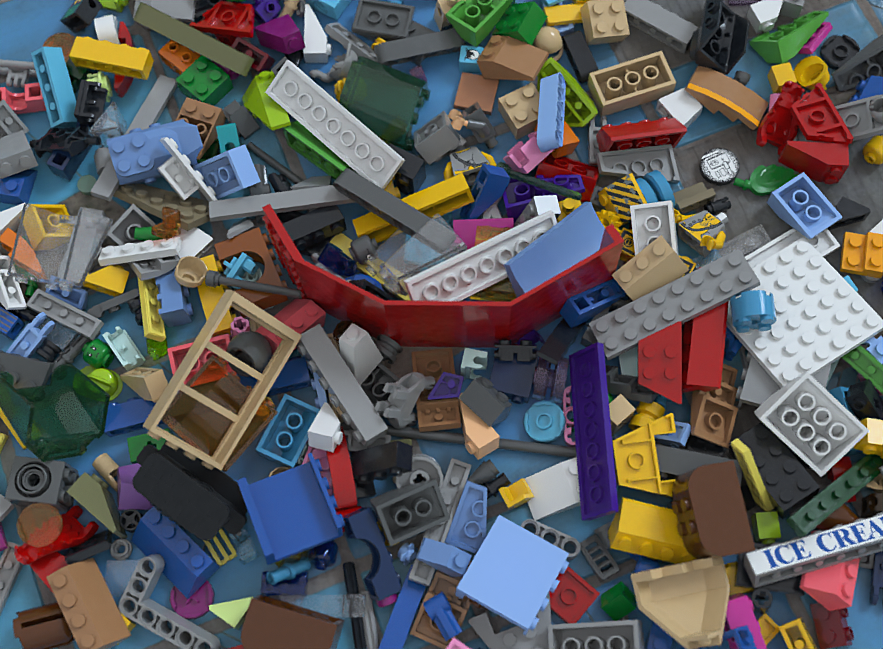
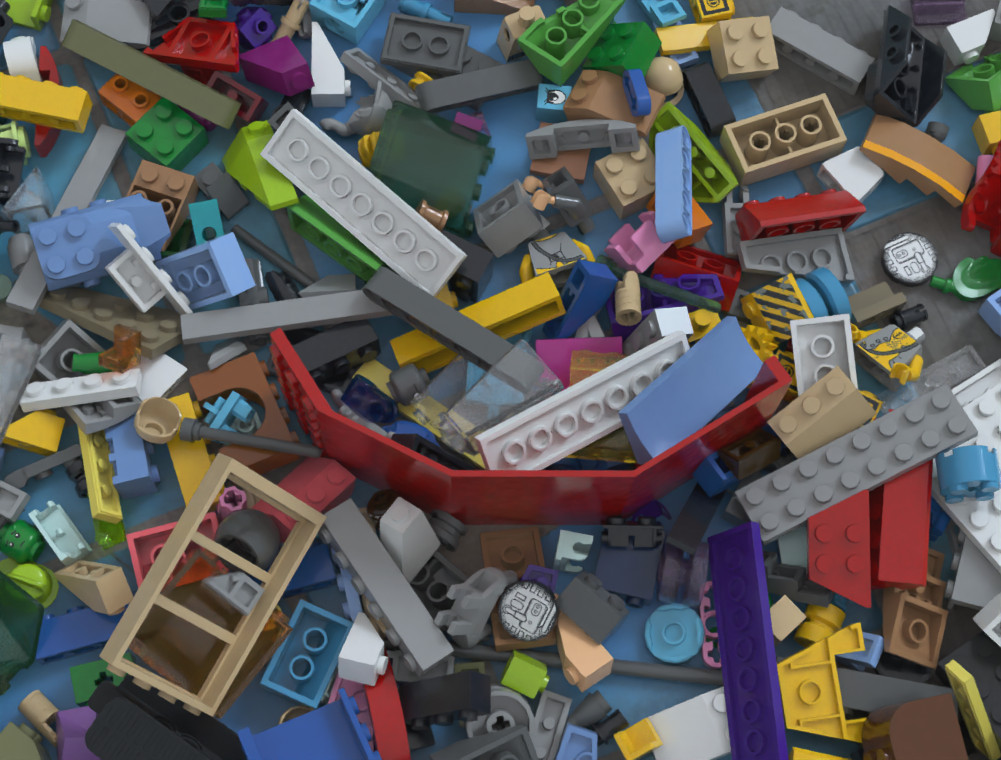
camera: 10 degrees left, 0 degrees up
none -> light grey tile [202,571,265,616]
none -> medium nougat bush [416,200,449,232]
none -> magenta tile [454,111,484,132]
none -> tile [498,579,560,642]
none -> lime brick [500,649,550,699]
none -> light grey slope [525,119,640,160]
none -> tan hinge [615,270,642,326]
none -> blue beam [622,68,651,117]
none -> dark brown slope [717,428,781,480]

